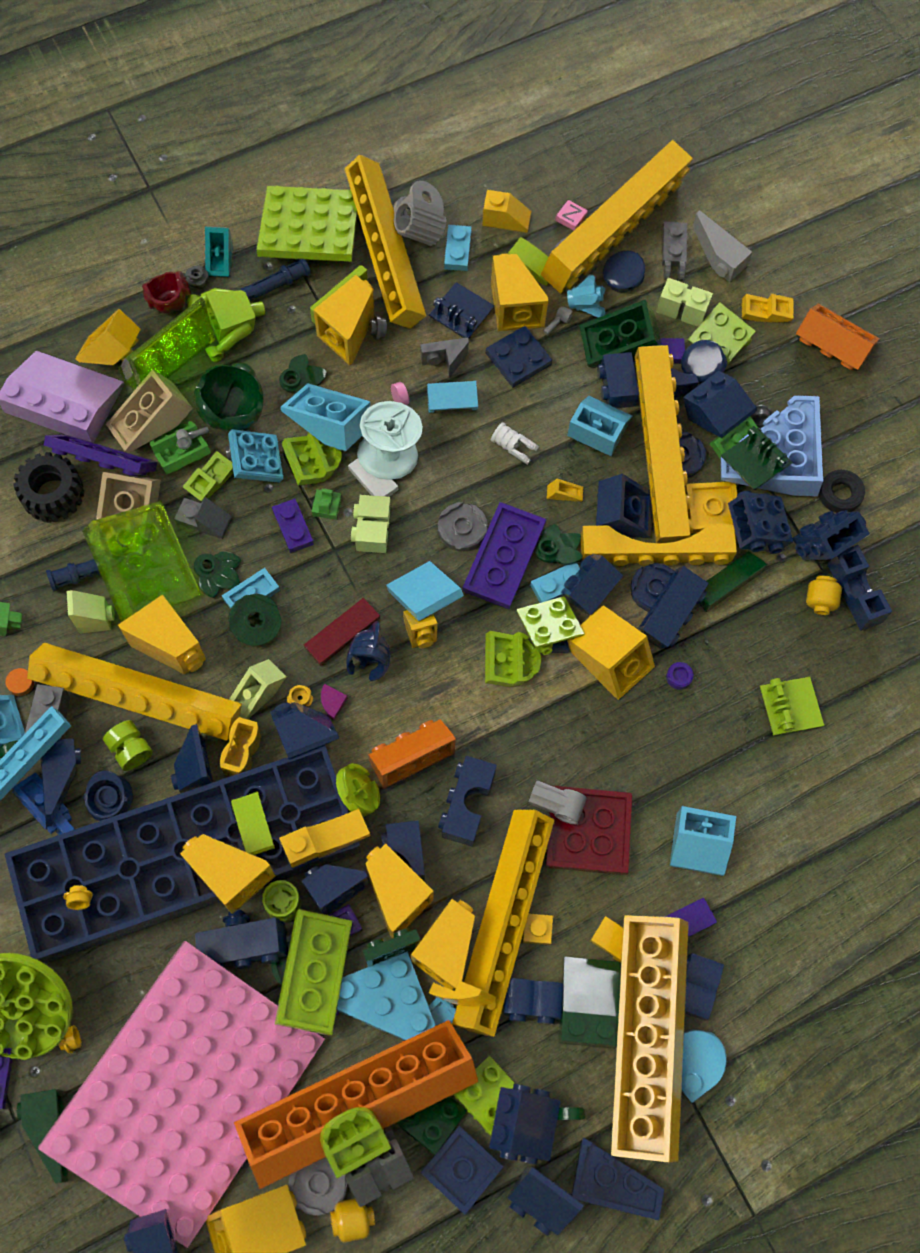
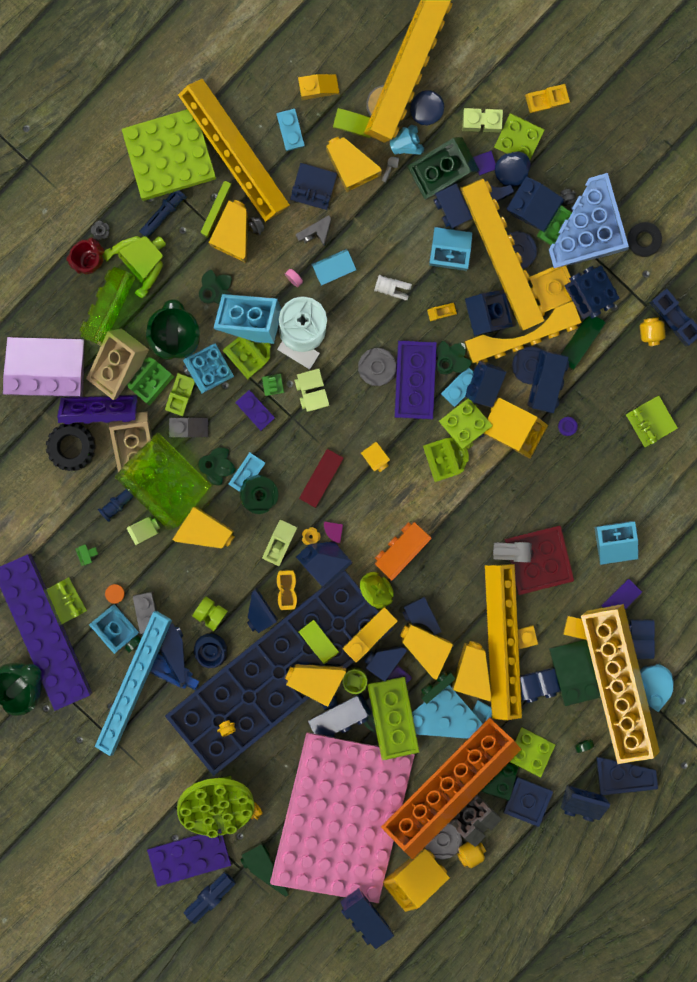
camera: 15 degrees left, 20 degrees up
yellow brick [27,643,242,741] -> none
yellow slope [75,309,141,365] -> none
light grey hand [176,427,209,449] -> none
teal slope [205,226,233,277] -> none
lime slope [320,1107,391,1179] -> none
dark blue helmet [346,621,390,681] -> none
medium azure tile [386,561,464,621] -> none
light grey piece [394,181,446,246] -> none
yellow slope [429,980,497,1006] -> none
dark blue arch [438,756,497,847] -> none
dark blue plate [485,326,552,388] -> none
dark blue brick [489,1084,561,1165] -> none
bright pink tile [555,200,588,231] -> none
flat silver hinge [662,221,687,280] -> none
light grey slope [693,210,752,282] -> none
dark green hinge [721,426,793,490] -> none
dark blue brick [793,510,870,560] -> none
orange slope [796,304,880,370] -> none

